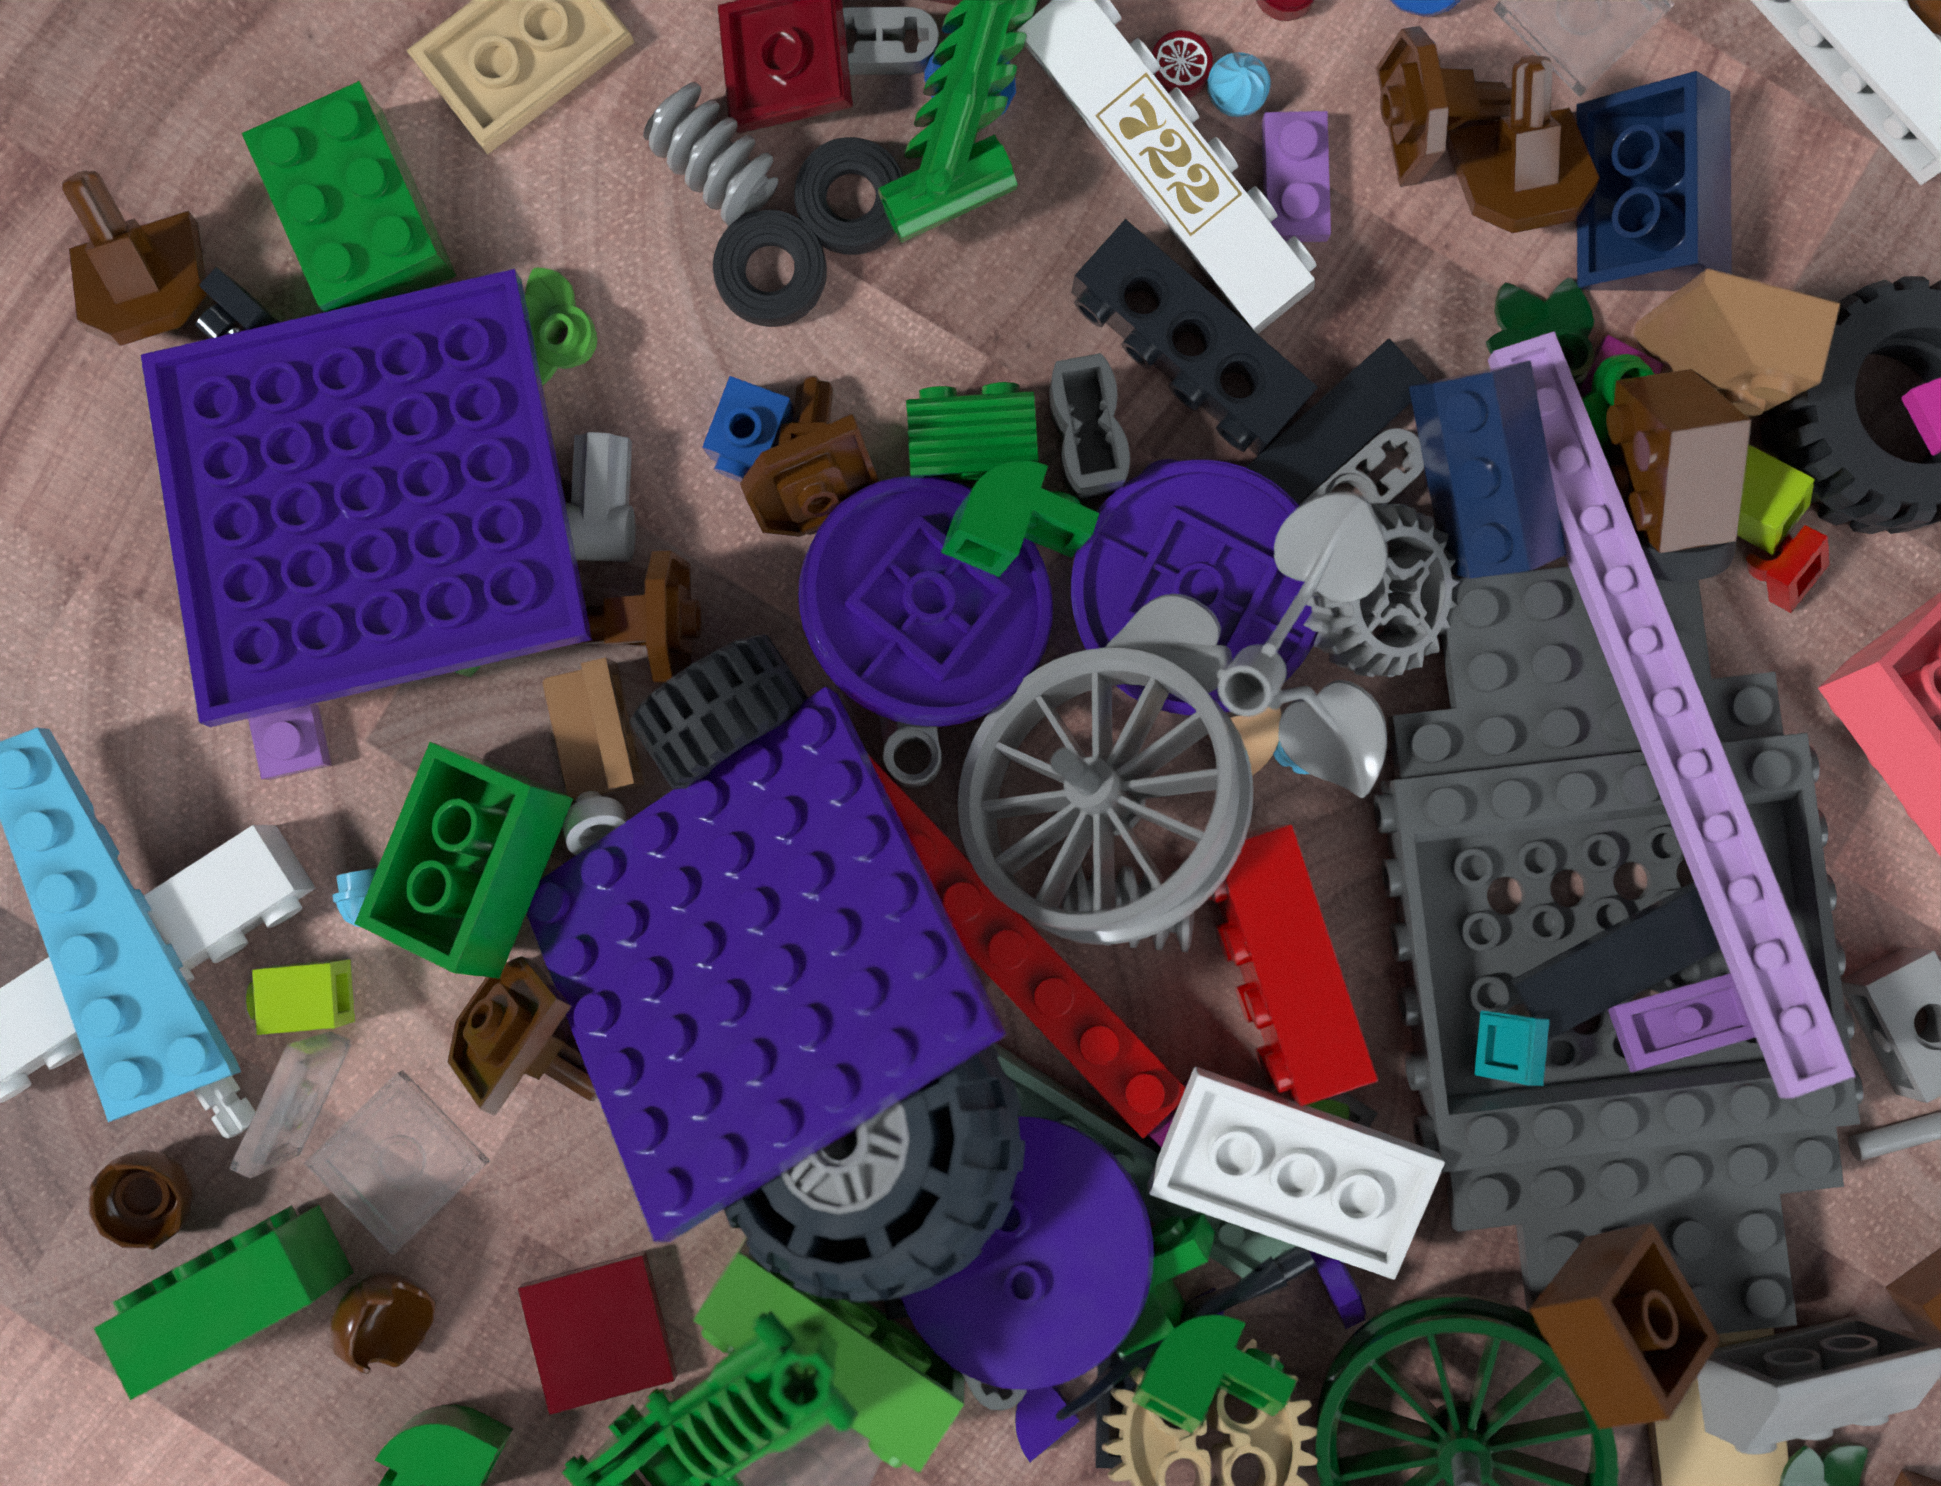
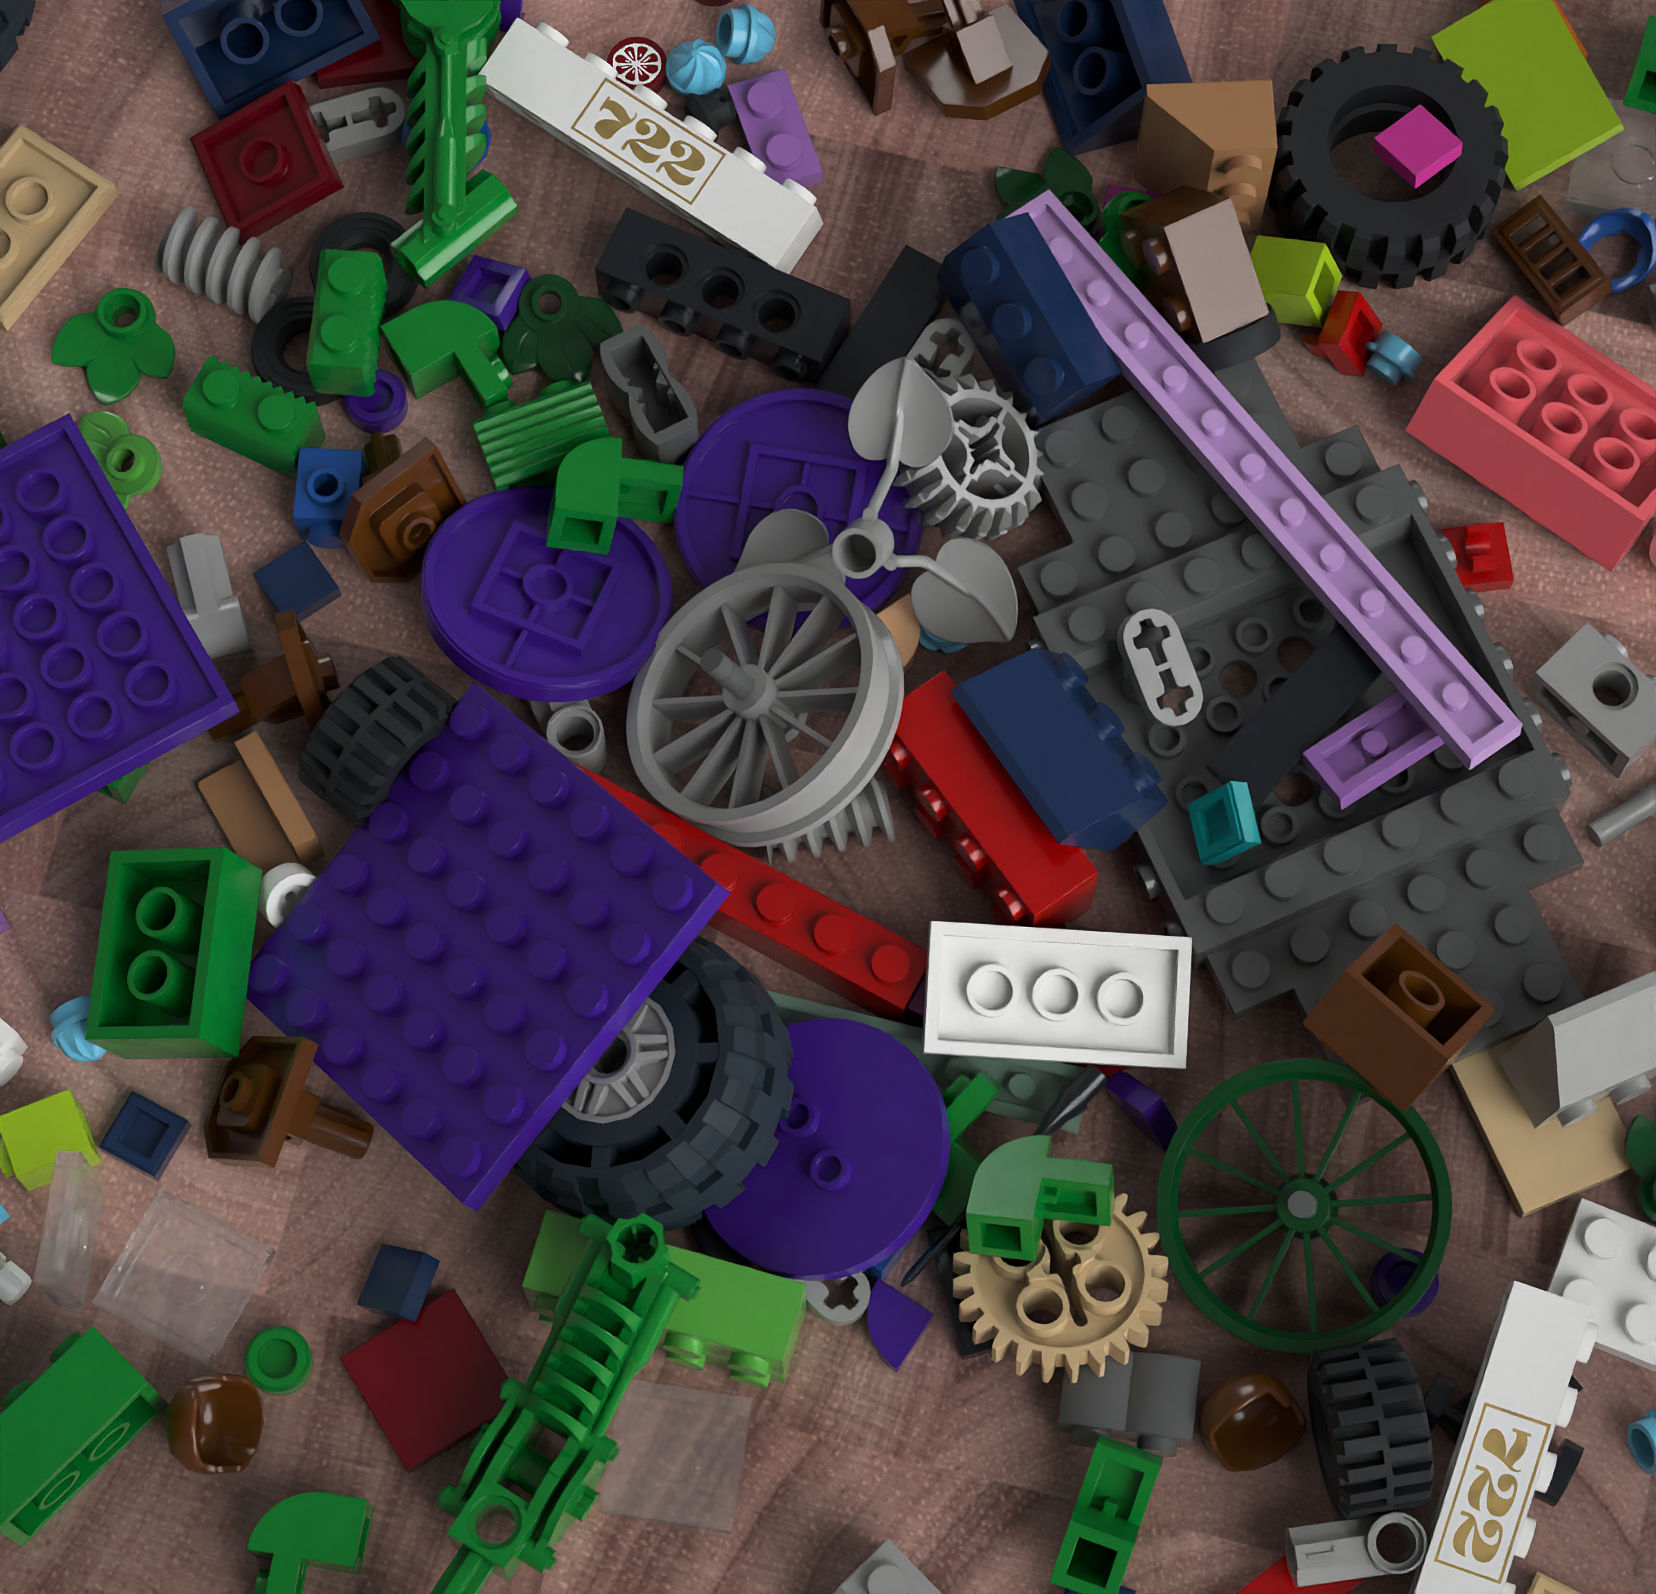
camera: 15 degrees left, 15 degrees down
none -> green plate [51,288,176,406]
none -> dark blue tile [99,1091,191,1182]
none -> green brick [181,355,326,480]
none -> green tile [244,1326,314,1396]
none -> dark blue tile [253,540,342,622]
none -> green brick [306,249,388,397]
none -> dark purple tile [344,369,408,434]
none -> dark blue tile [357,1244,440,1322]
none -> green brick [380,300,513,413]
none -> dark purple plate [448,255,531,331]
none -> dark green plate [501,274,624,385]
none -> black piece [684,89,737,142]
none -> medium azure plate [716,4,776,65]
none -> dark blue slope [951,648,1169,851]
none -> light grey beam [1117,608,1203,727]
none -> medium azure plate [1365,330,1423,386]
none -> red tile [1440,522,1514,593]

